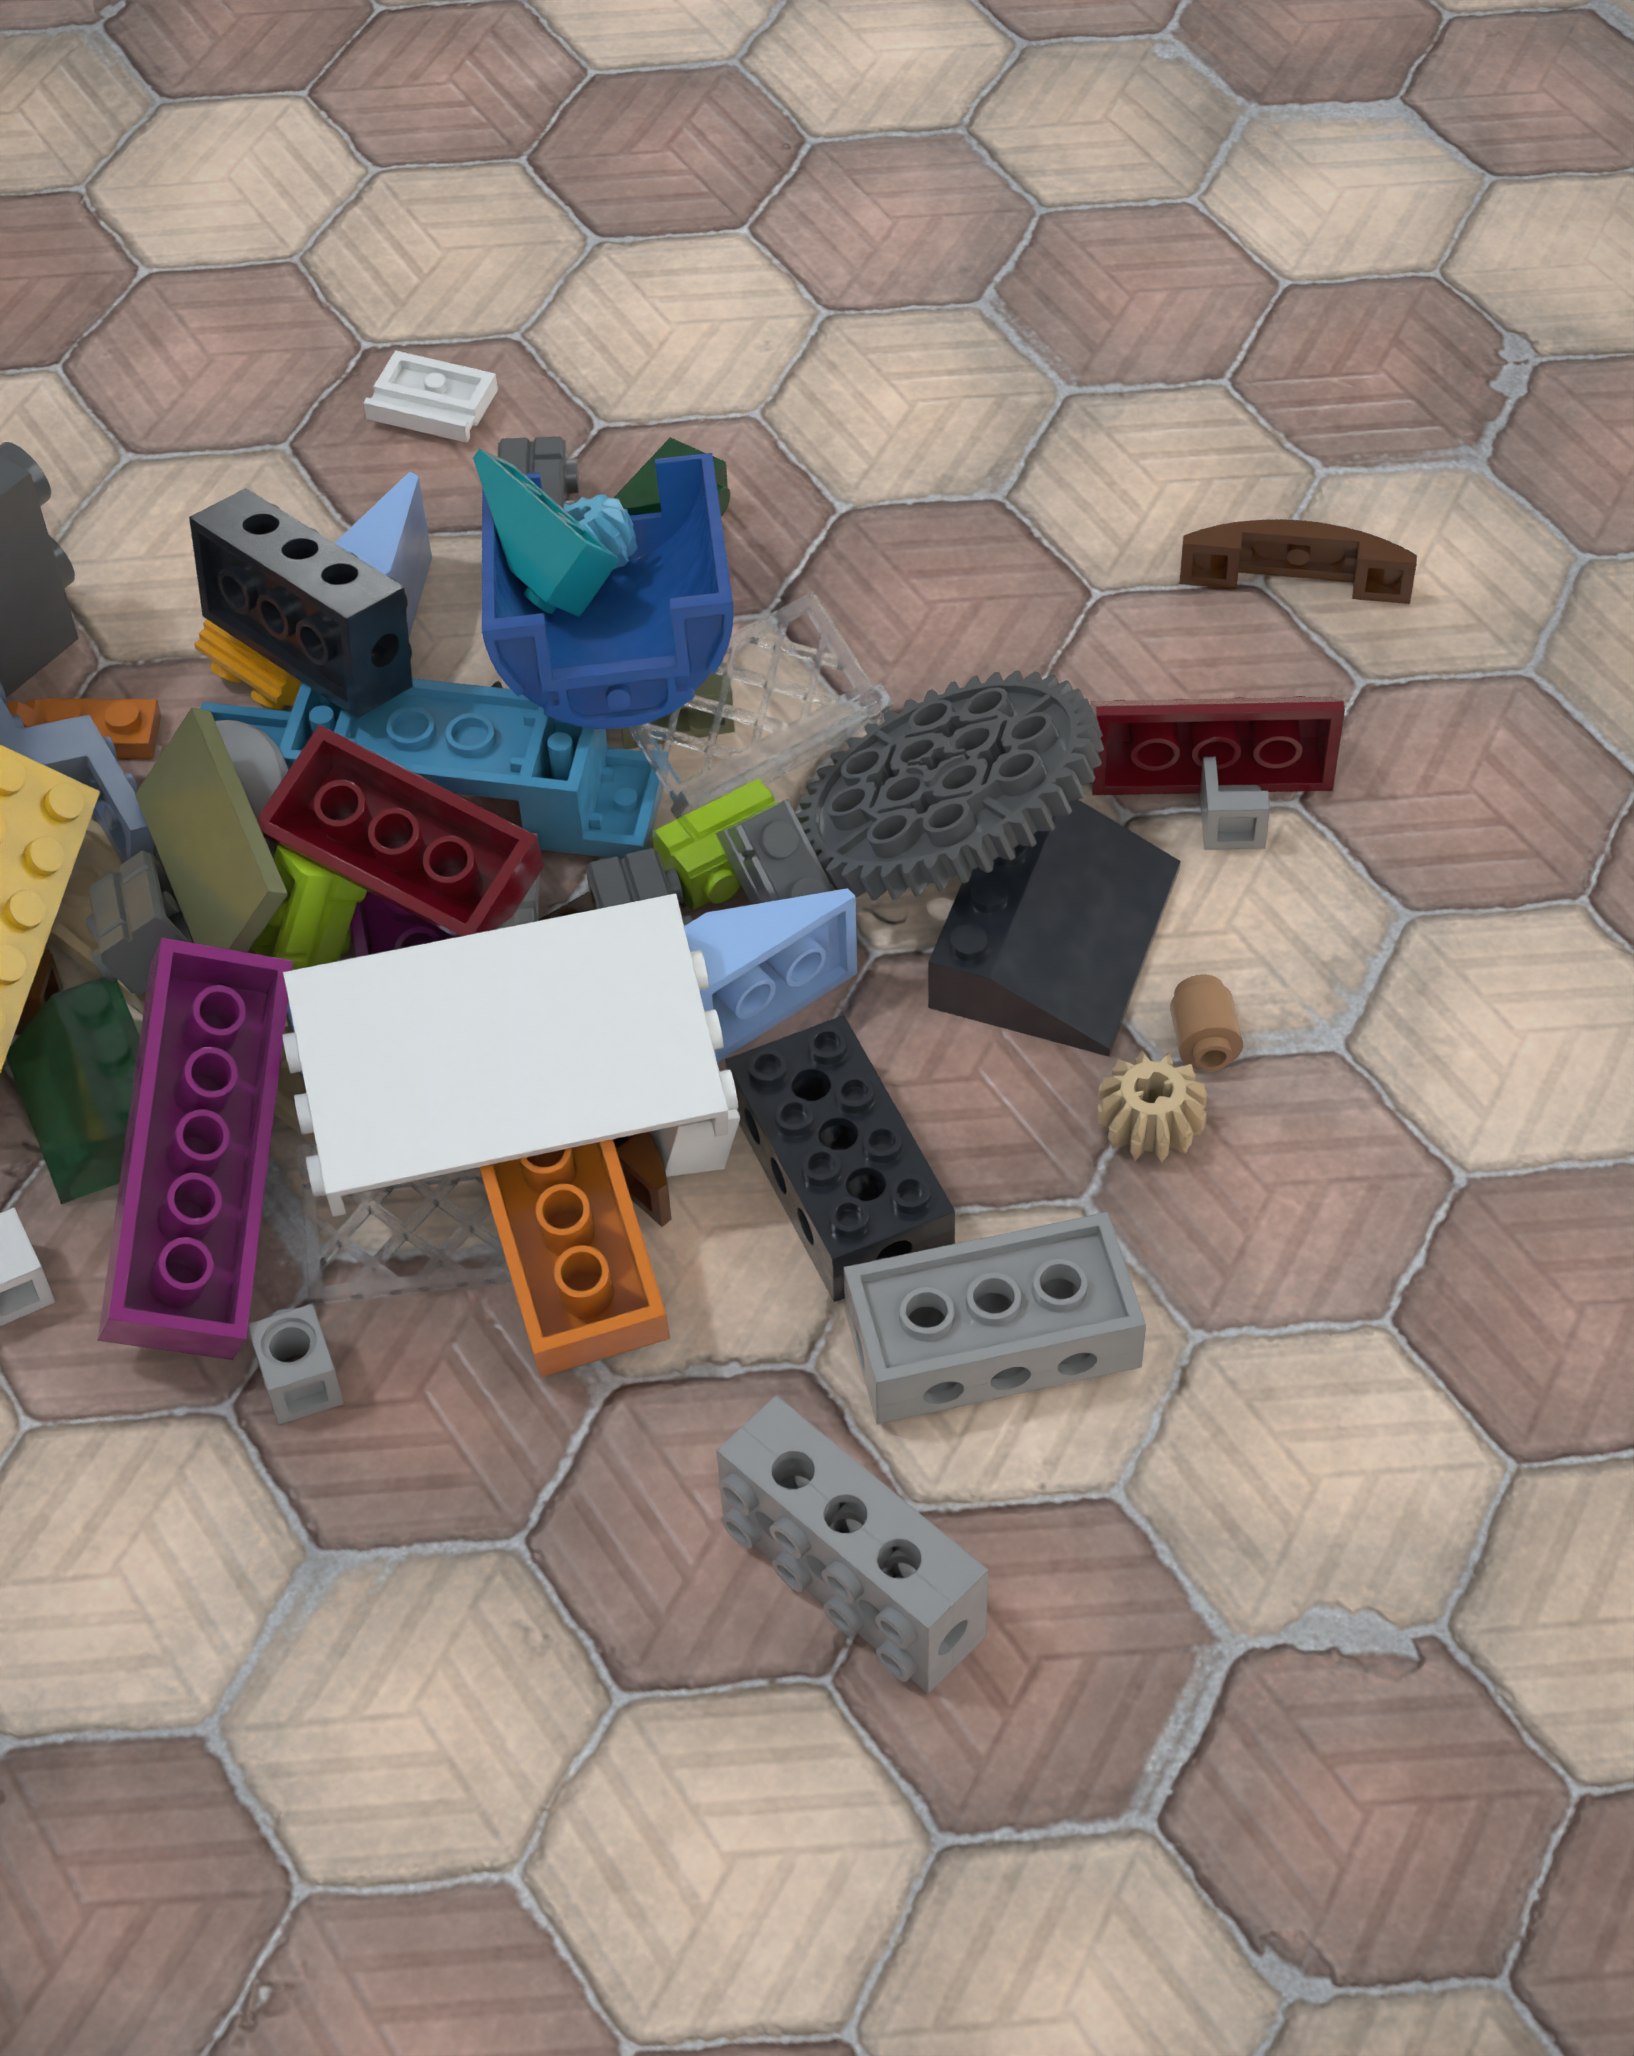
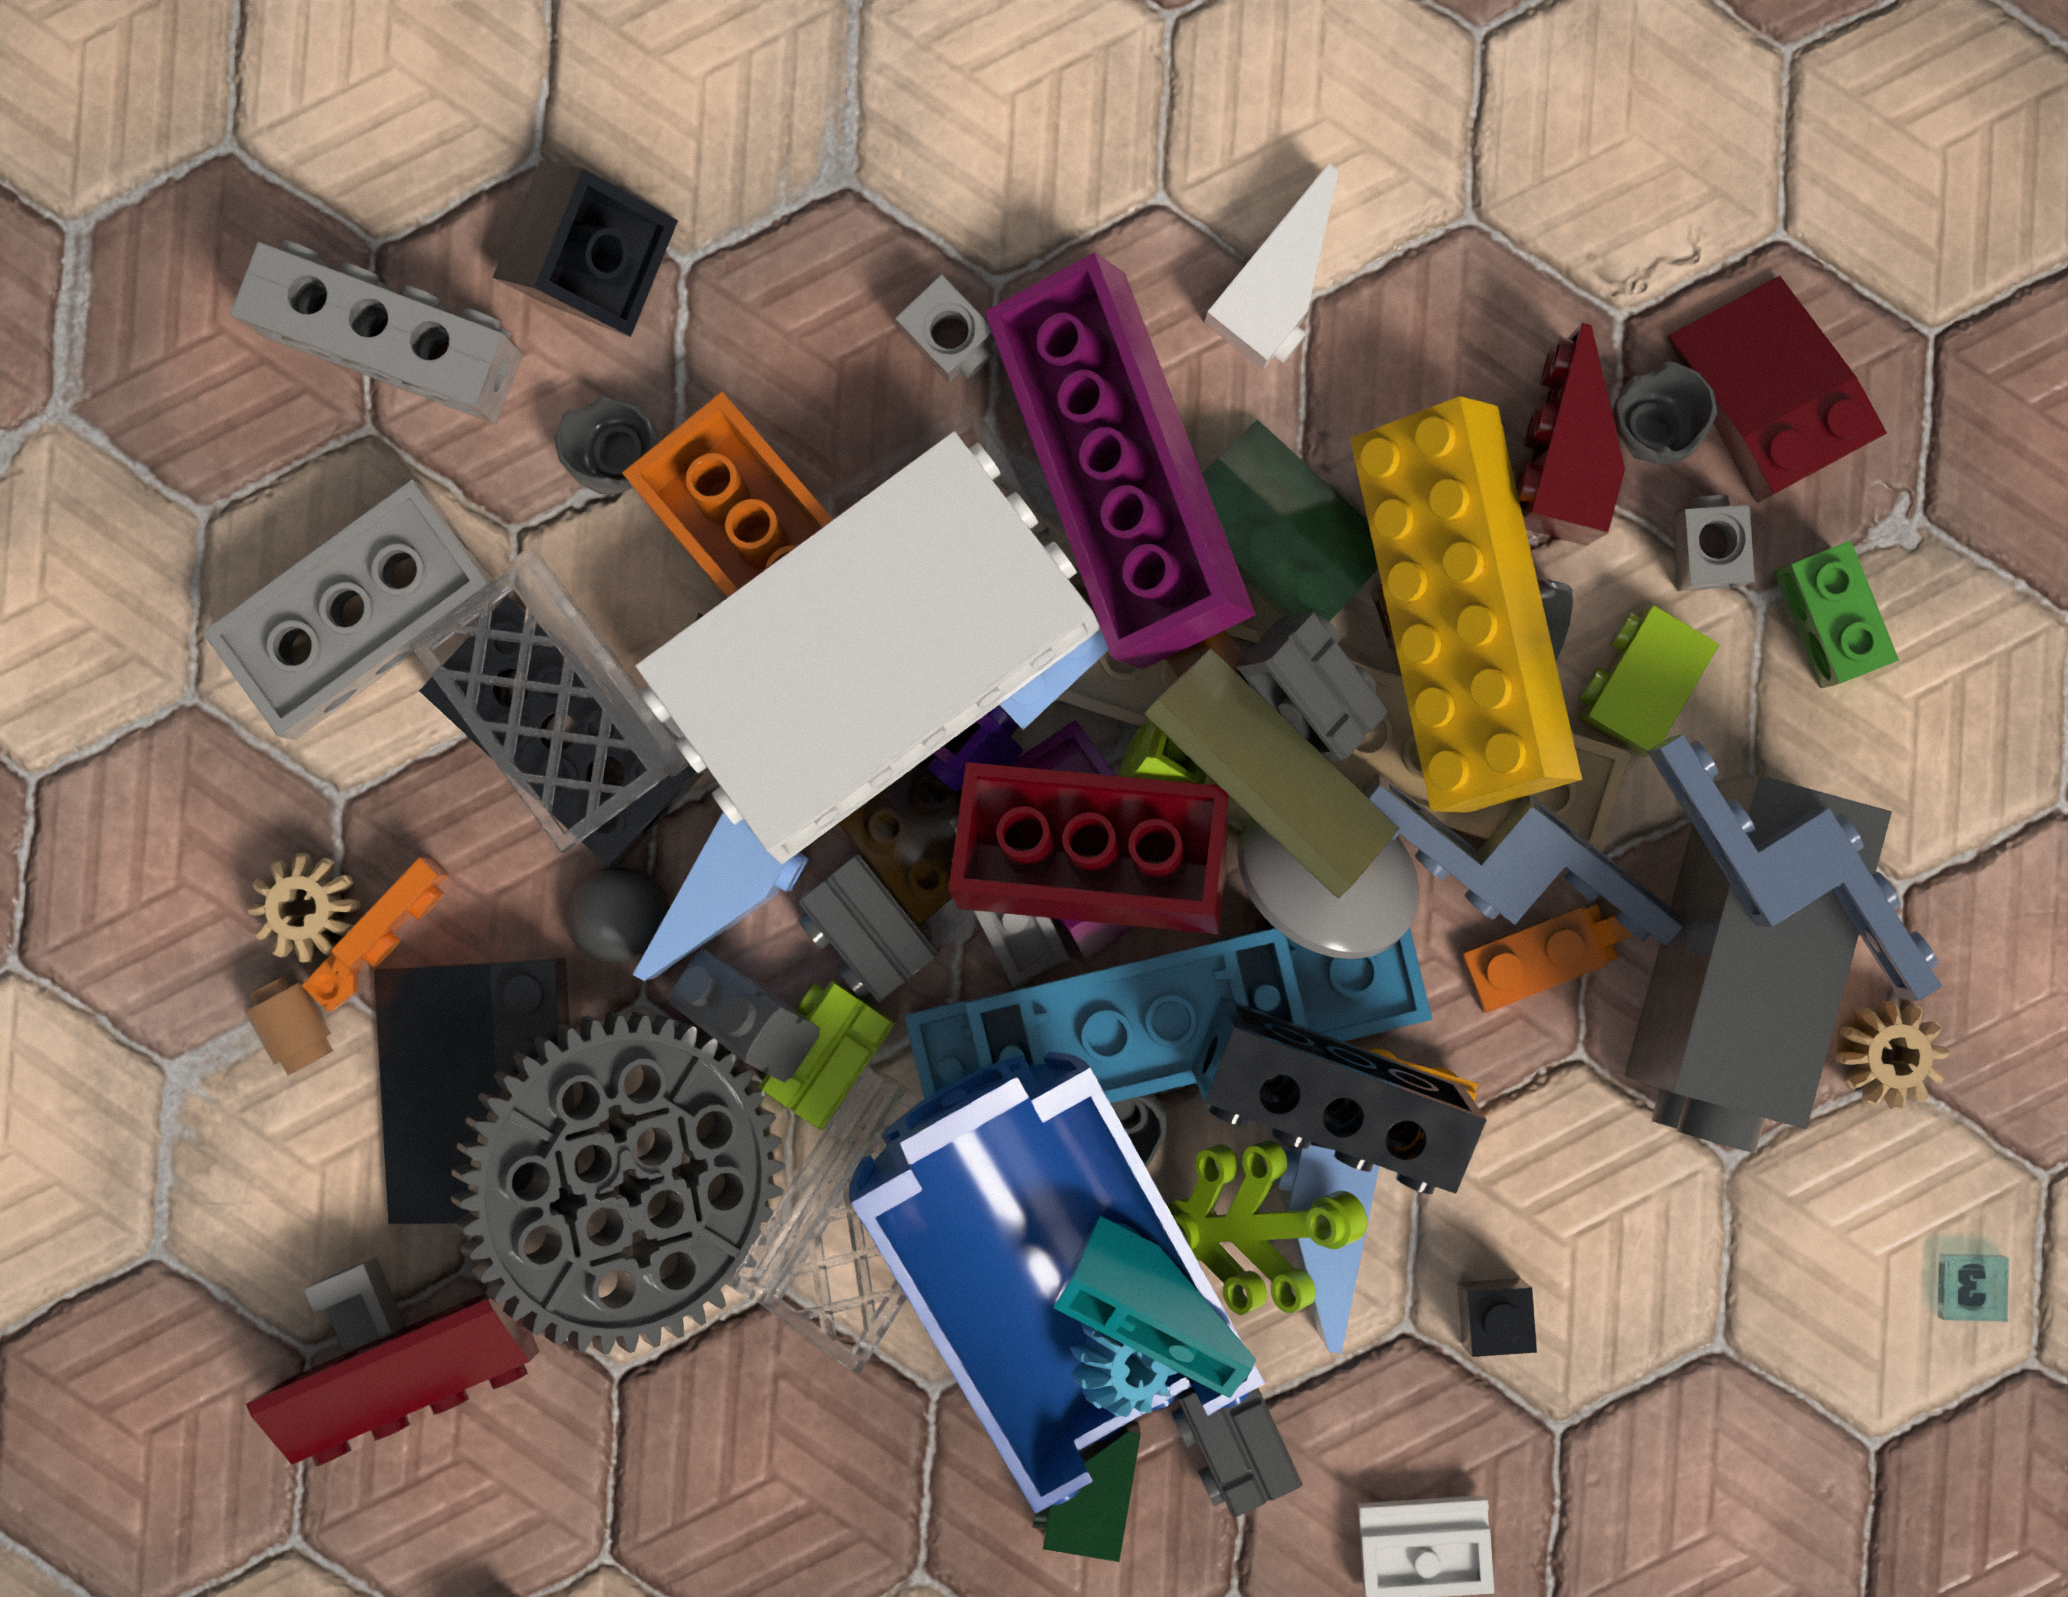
camera: 160 degrees right, 35 degrees up
none -> orange hinge [301,857,449,1012]
none -> clear fence [410,547,690,854]
none -> black slope [493,160,678,337]
none -> dark grey hair [554,396,659,494]
none -> dark grey hair [565,867,670,963]
none -> lime plant [1167,1140,1367,1315]
none -> black brick [1457,1278,1537,1357]

